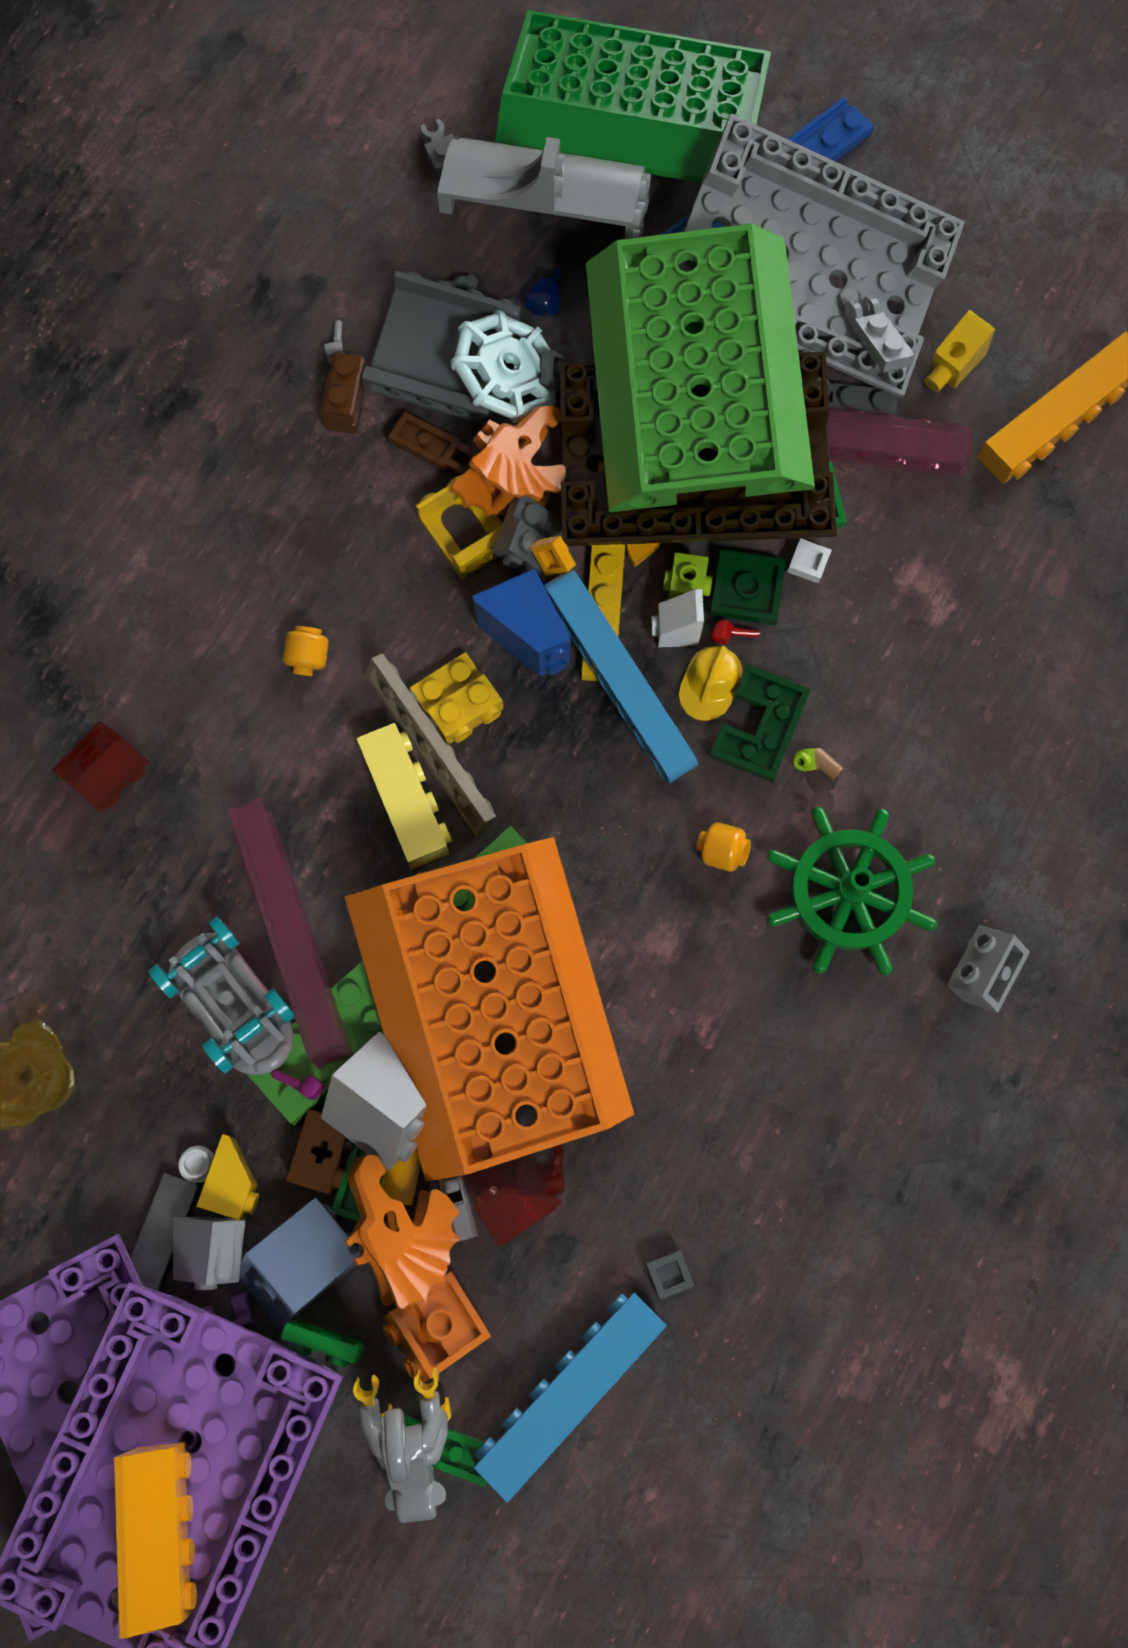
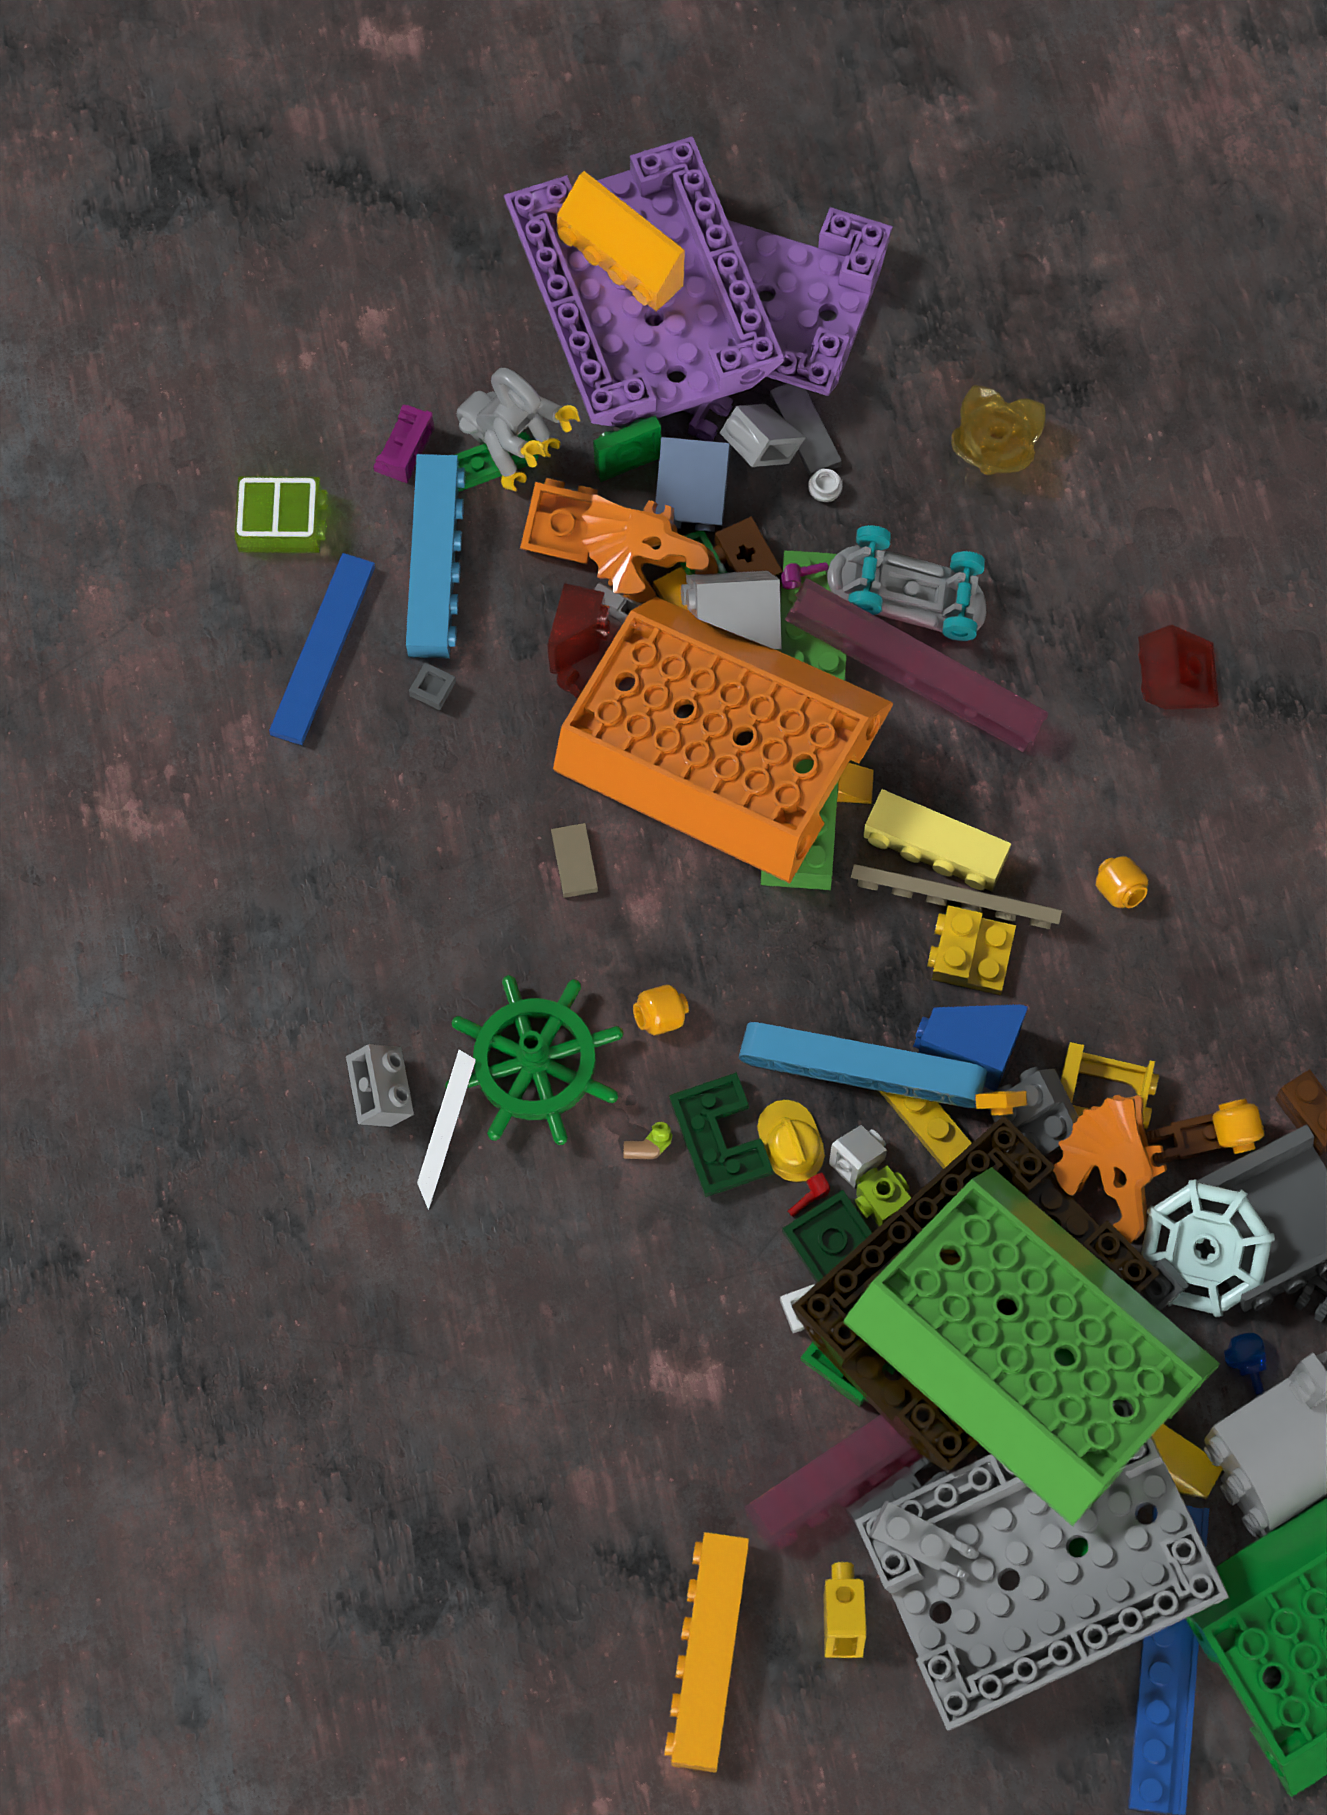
camera: 140 degrees right, 5 degrees down
yellow slope [197,1134,259,1220] -> none
none -> clear neon green brick [235,476,328,553]
none -> blue tile [269,553,375,746]
none -> magenta hinge [373,405,435,484]
none -> white sticker [417,1050,476,1210]
none -> dark tan tile [551,823,598,898]
none -> light orange head [1212,1098,1264,1154]

